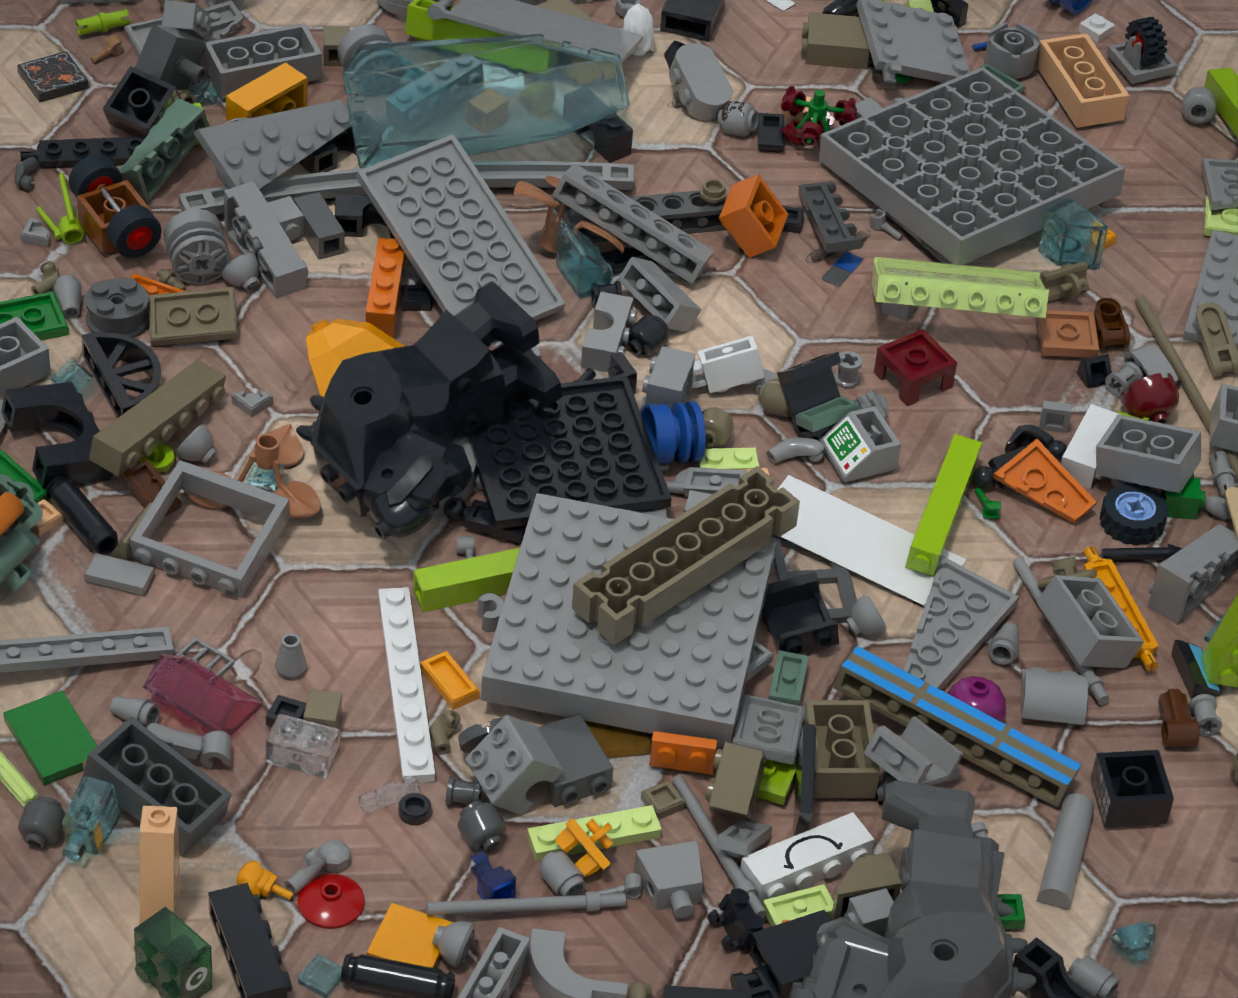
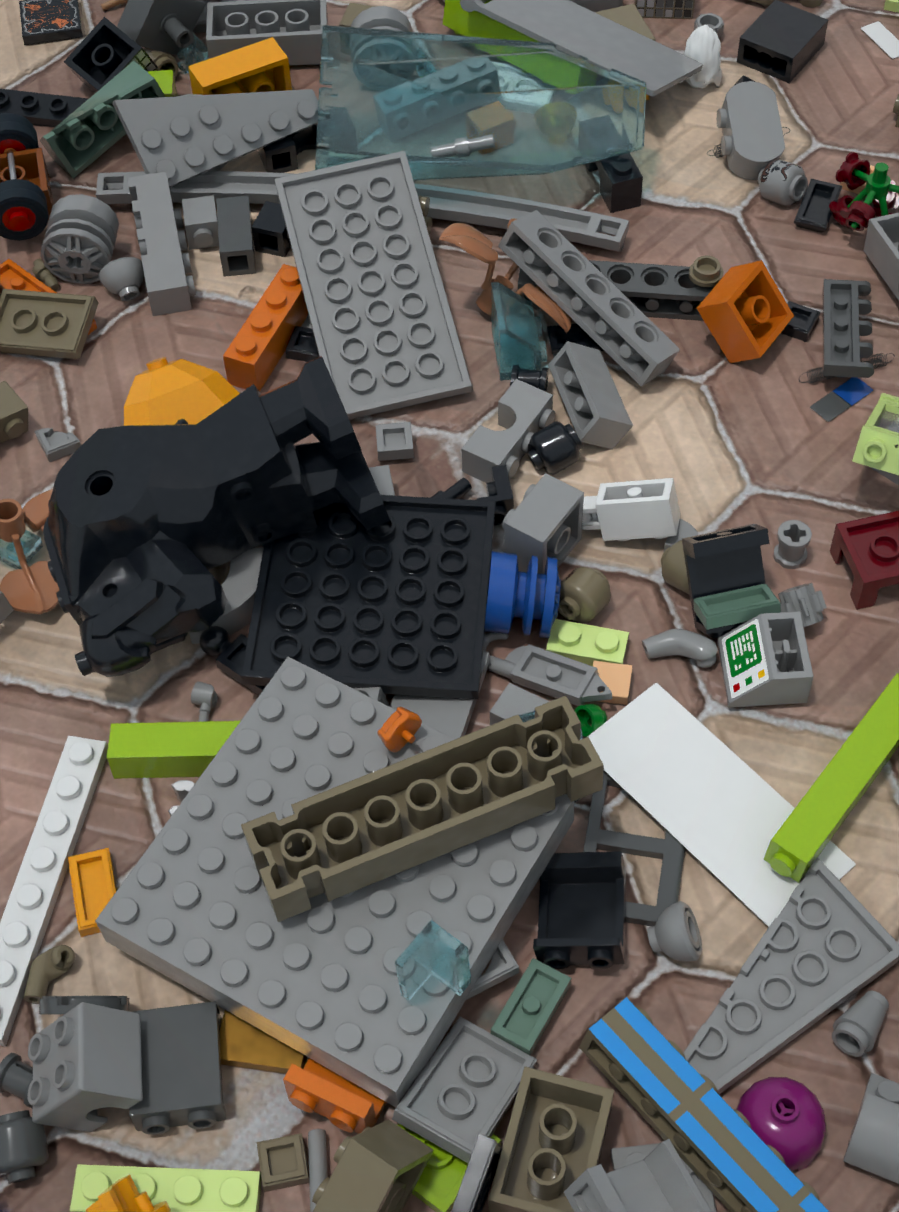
camera: 25 degrees right, 10 degrees up
none -> orange piece [377,707,422,753]
none -> clear light blue panel [395,920,471,1001]
none -> light grey bar [430,134,495,160]

